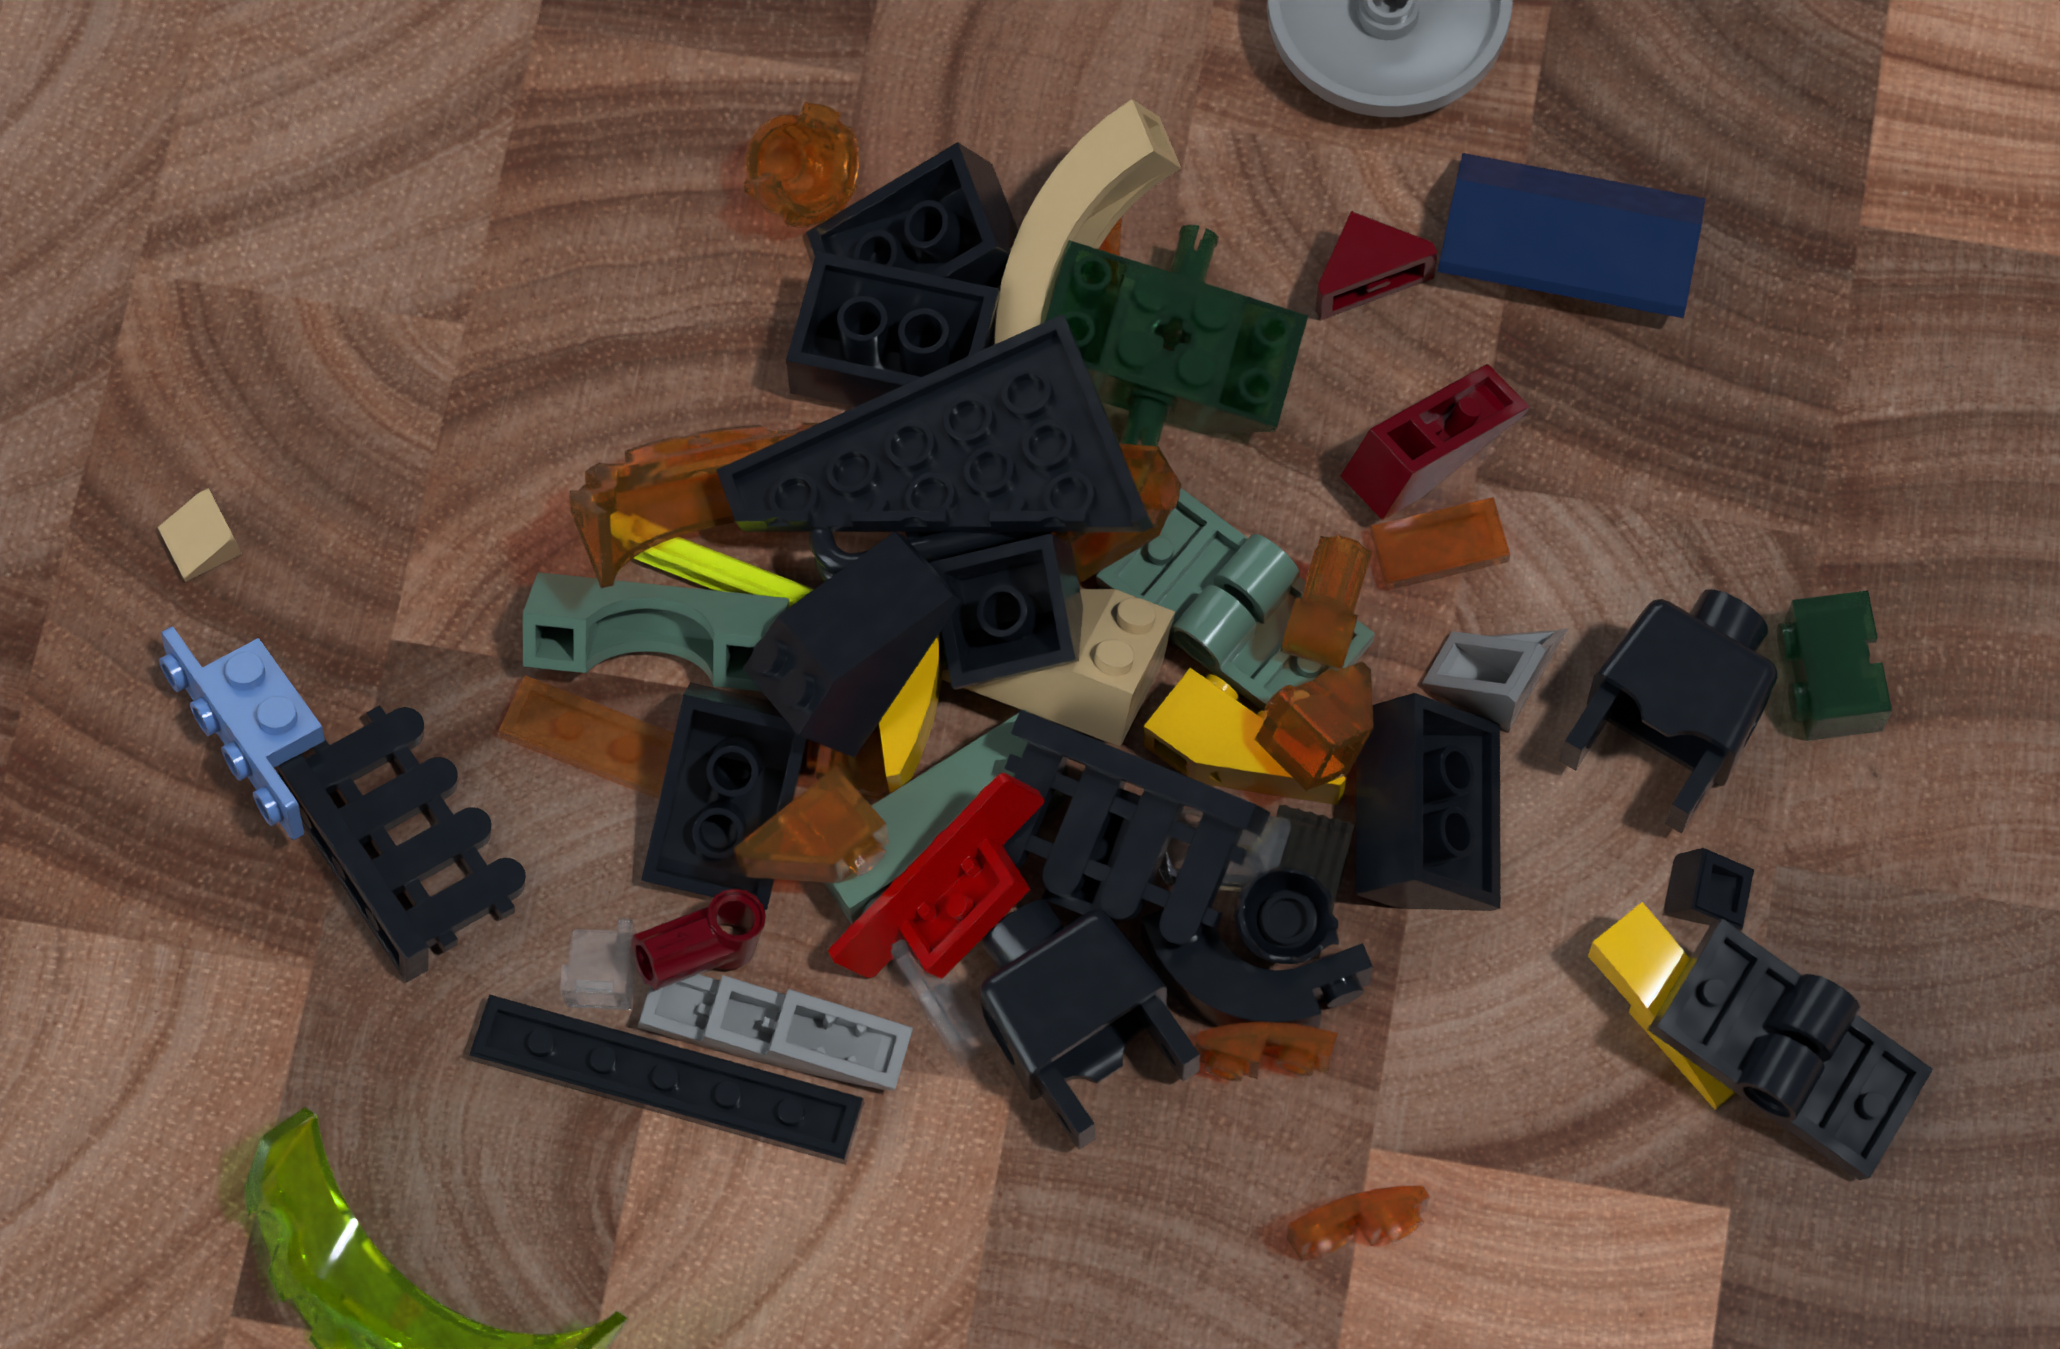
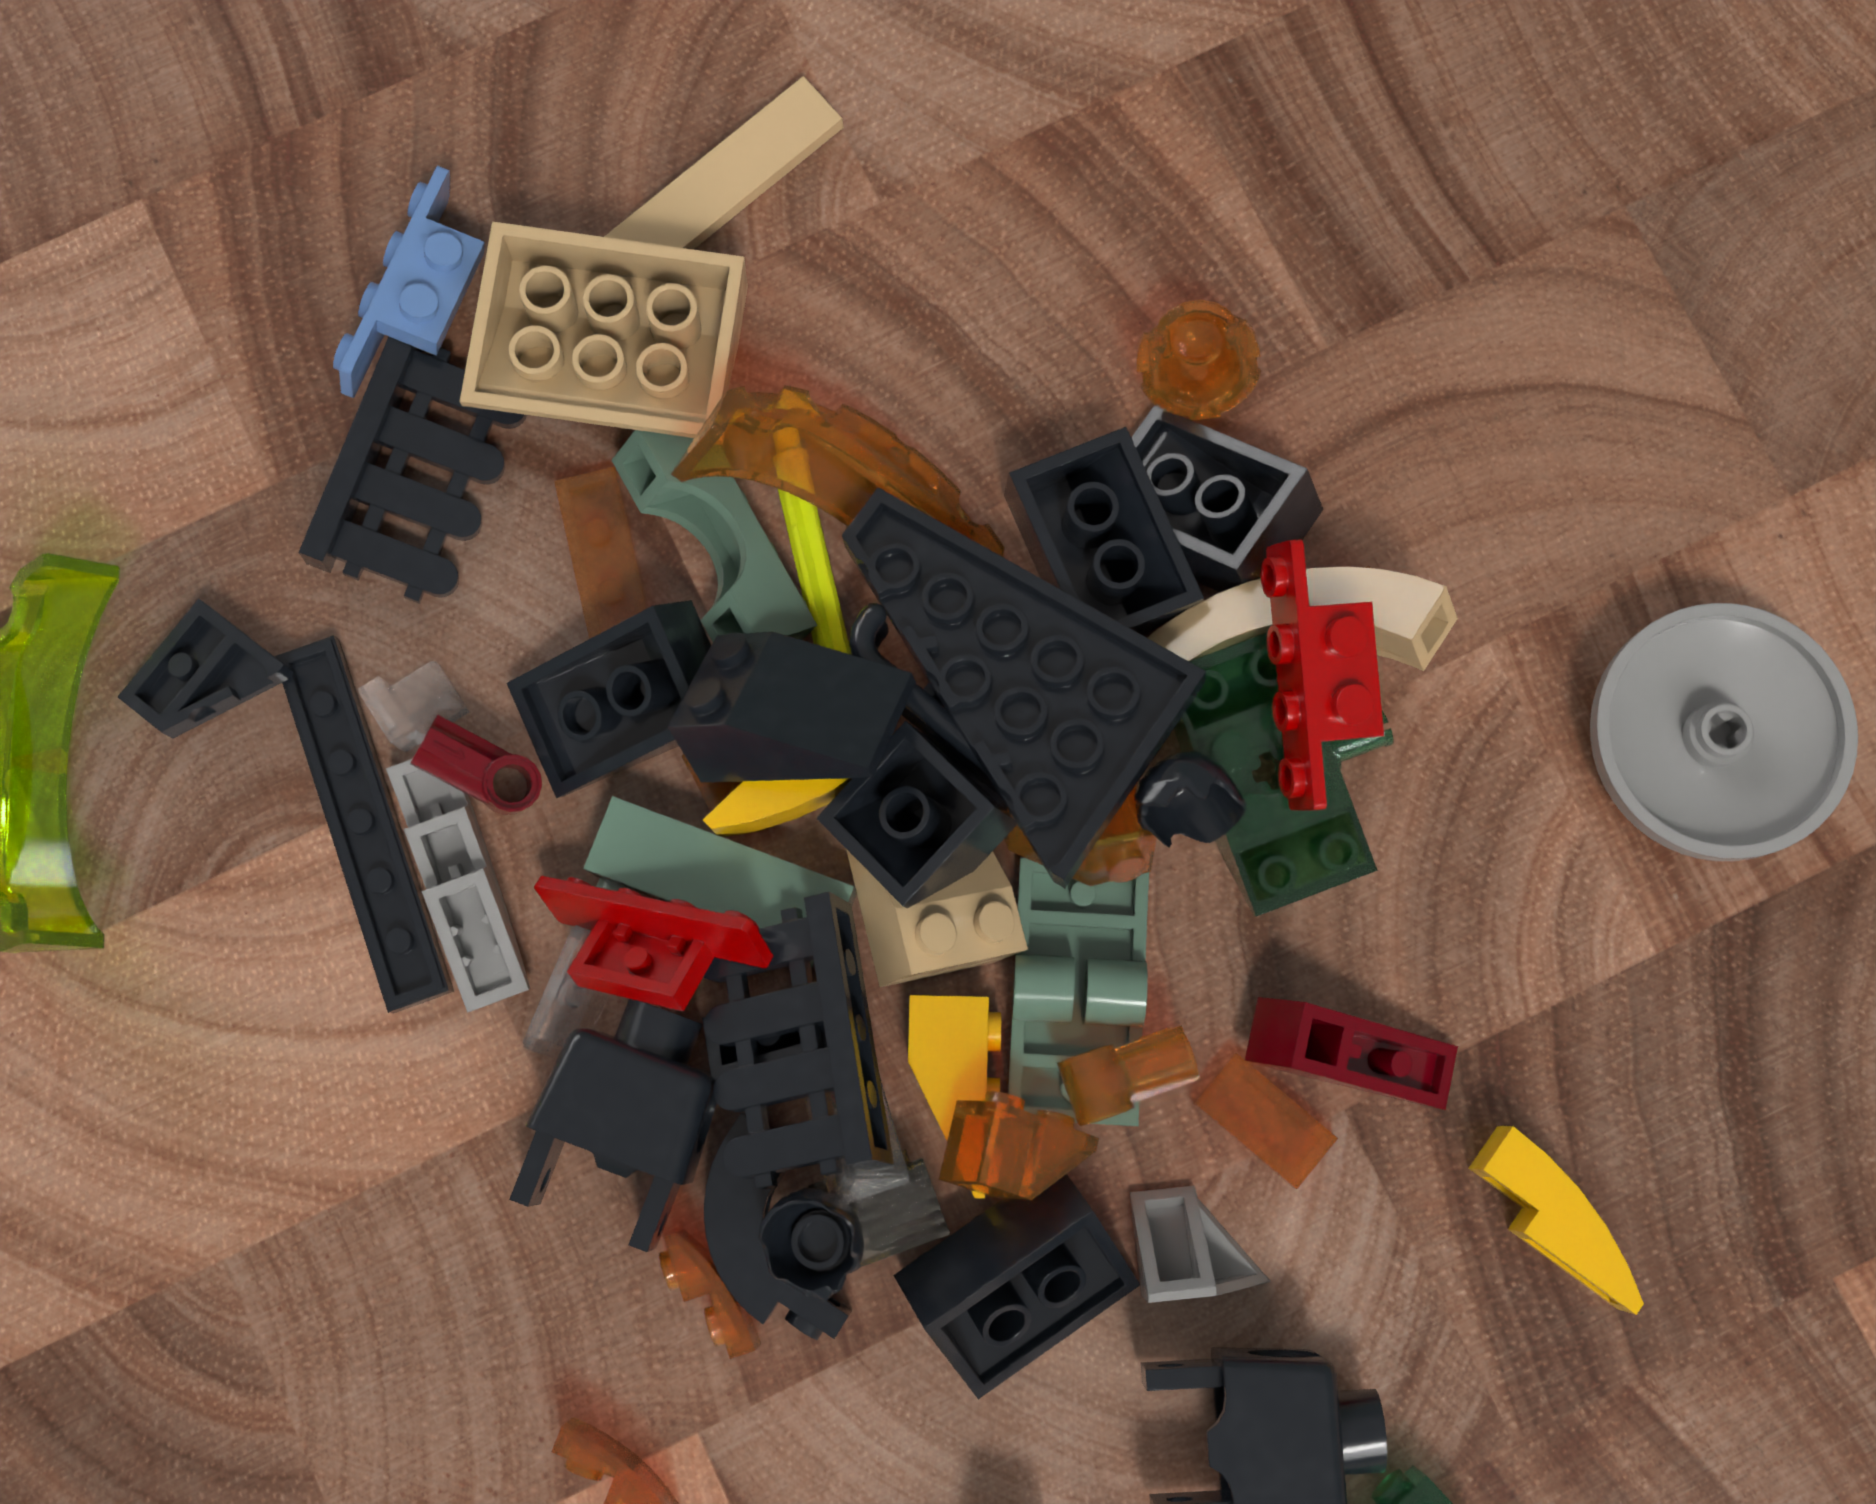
camera: 55 degrees right, 10 degrees up
tan slope [158,488,242,582] -> none
clear orange slope [734,766,889,883] -> none
dark red slope [1315,211,1438,321] -> none
dark blue slope [1438,153,1705,318] -> none
none -> black wing [118,599,294,739]
none -> tan slope [460,221,748,441]
none -> tan tile [604,76,844,250]
none -> black hair [1134,751,1247,848]
none -> red bracket [1261,539,1384,811]
none -> yellow slope [1468,1126,1644,1315]

